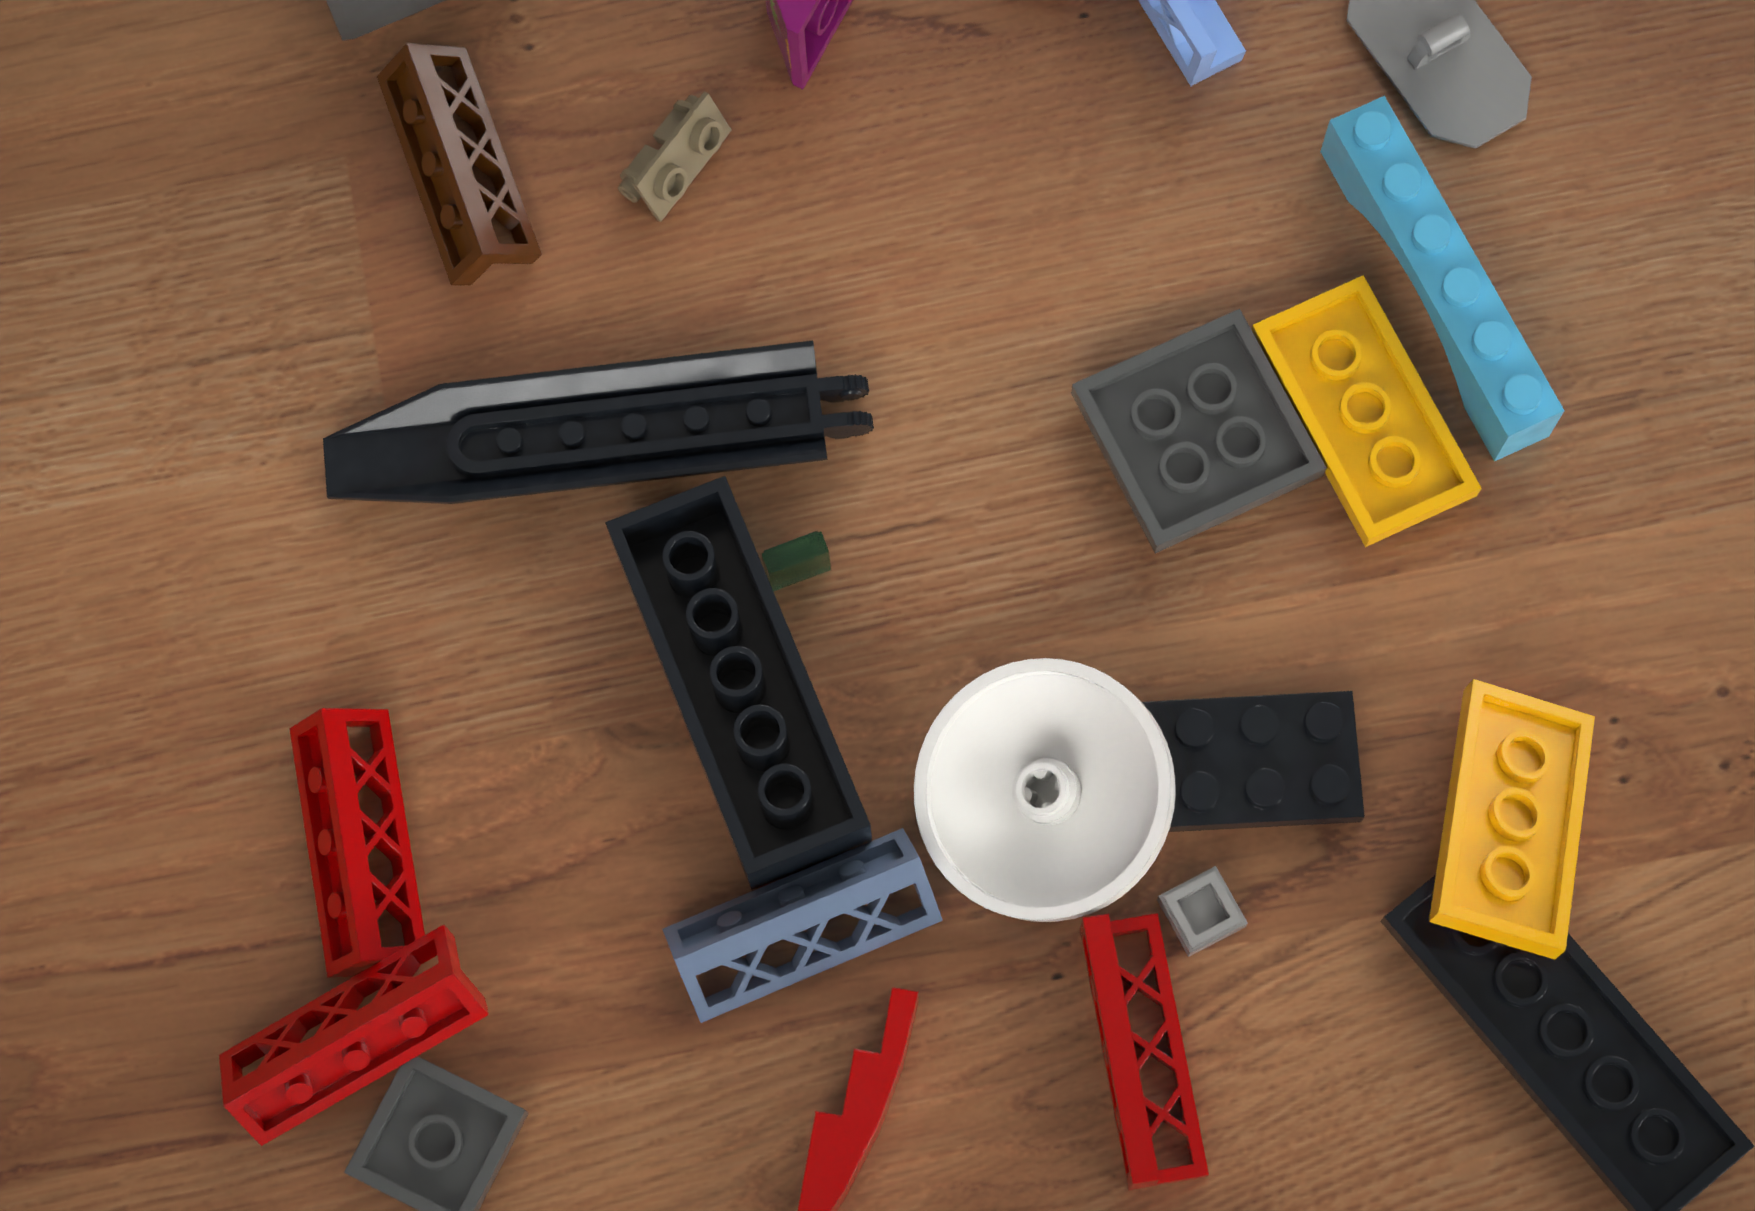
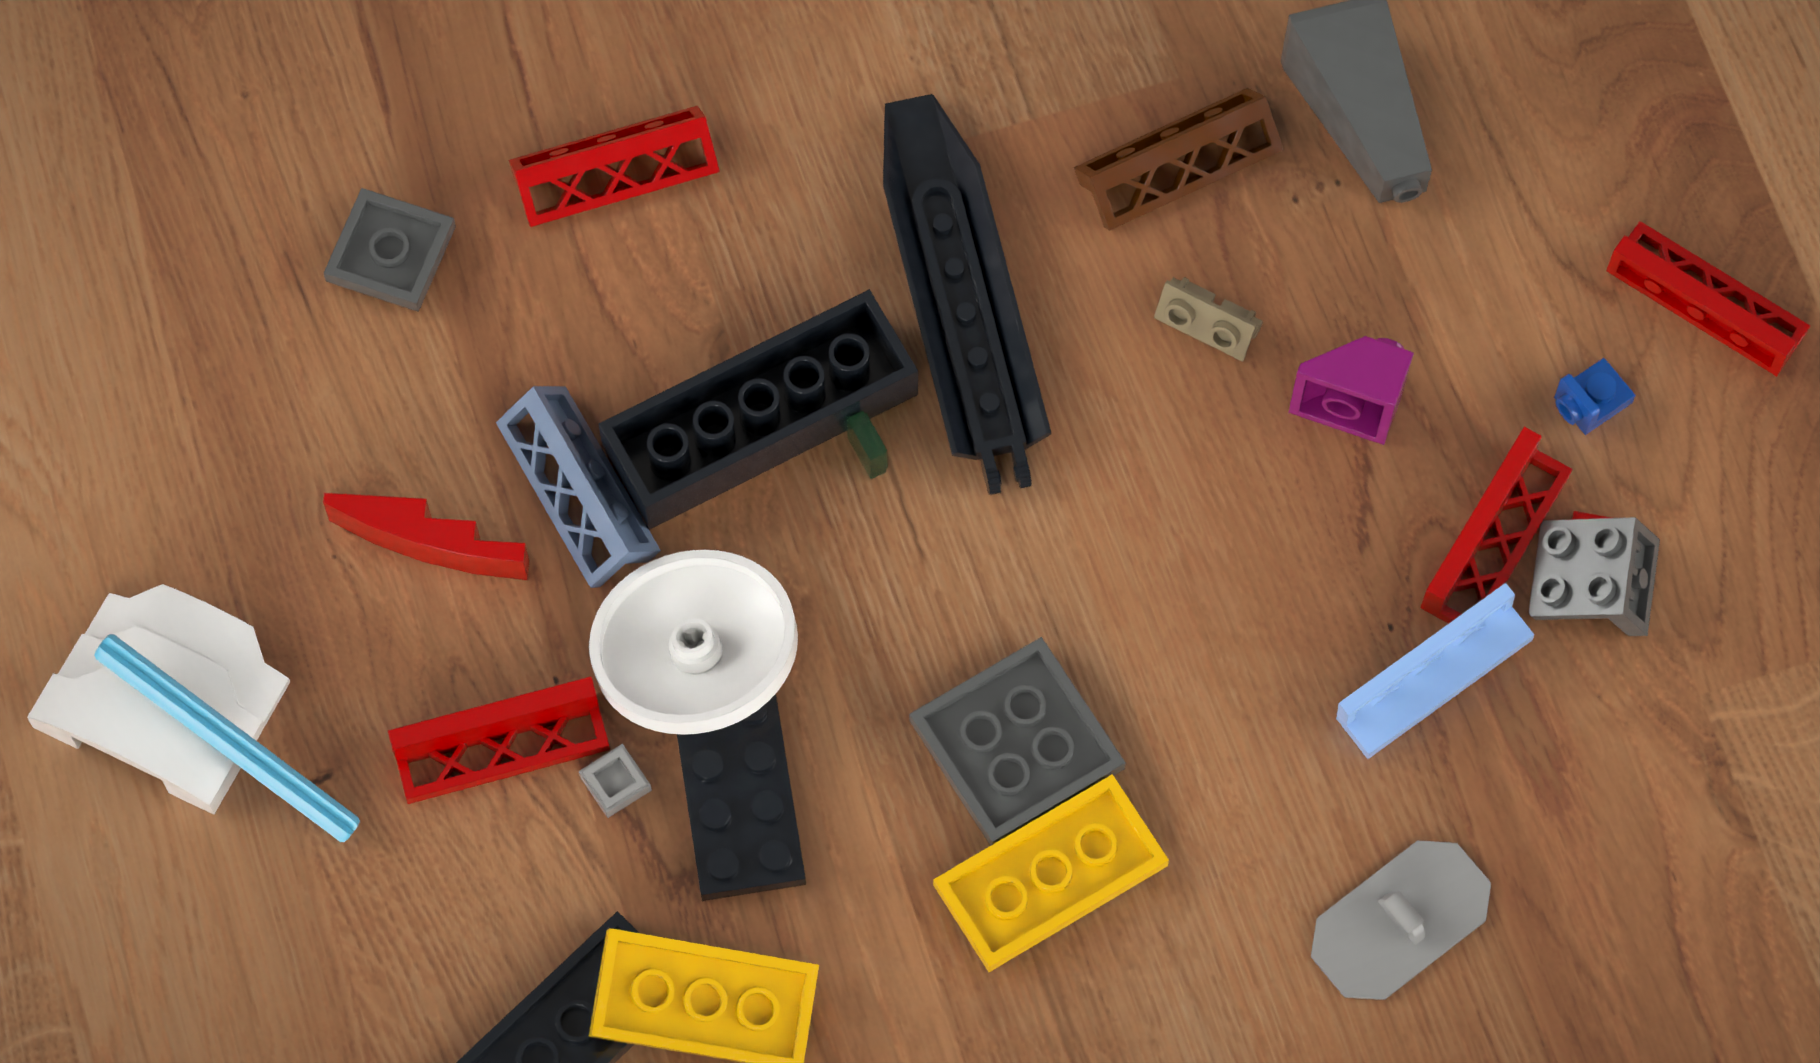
camera: 80 degrees right, 5 degrees down
red fence [219,924,489,1146] -> none
medium azure arch [1320,96,1565,462] -> none

